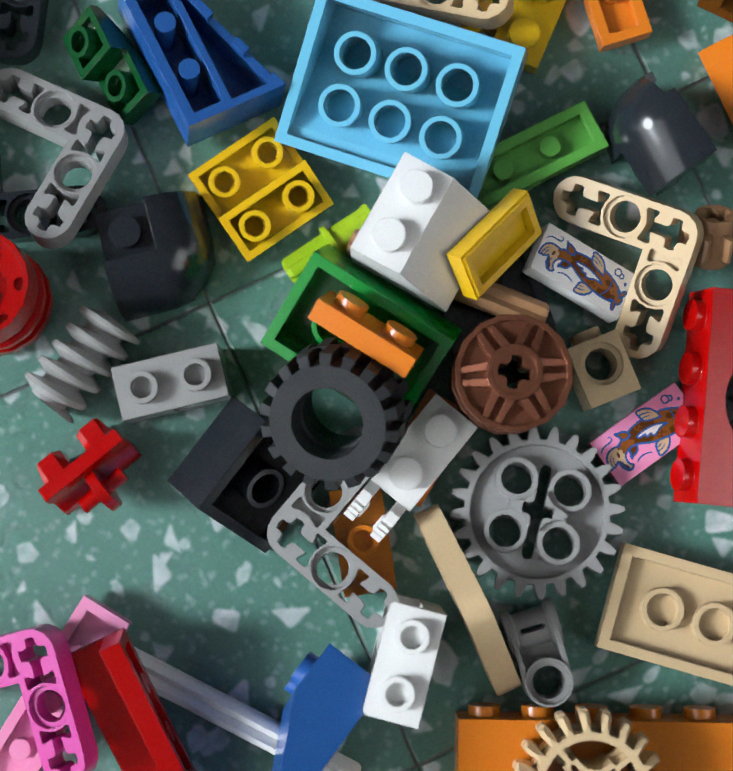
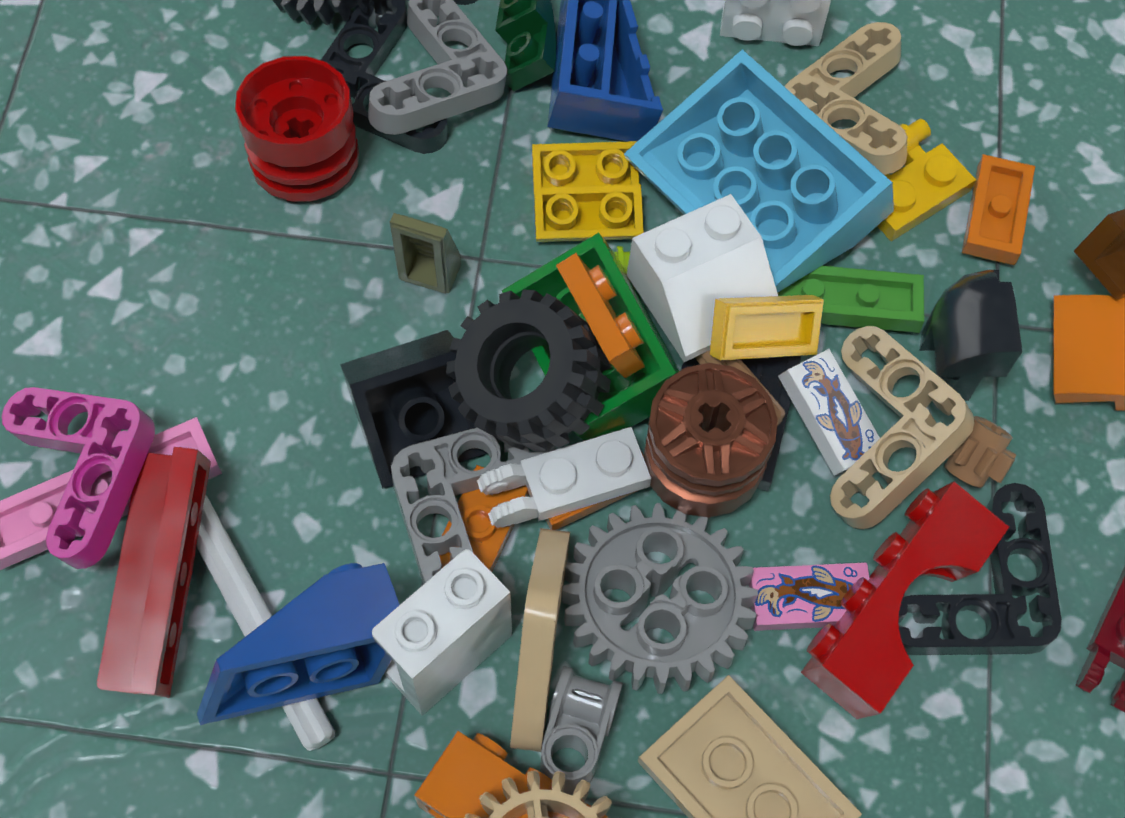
camera: 30 degrees right, 20 degrees down
light grey piece [24,306,141,423] -> none
red hips [37,418,142,515] -> none
black brick [94,191,216,322] -> none
light grey brick [111,343,234,424] -> none
tan brick [567,326,642,412] -> none
none -> olive slope [390,213,461,294]

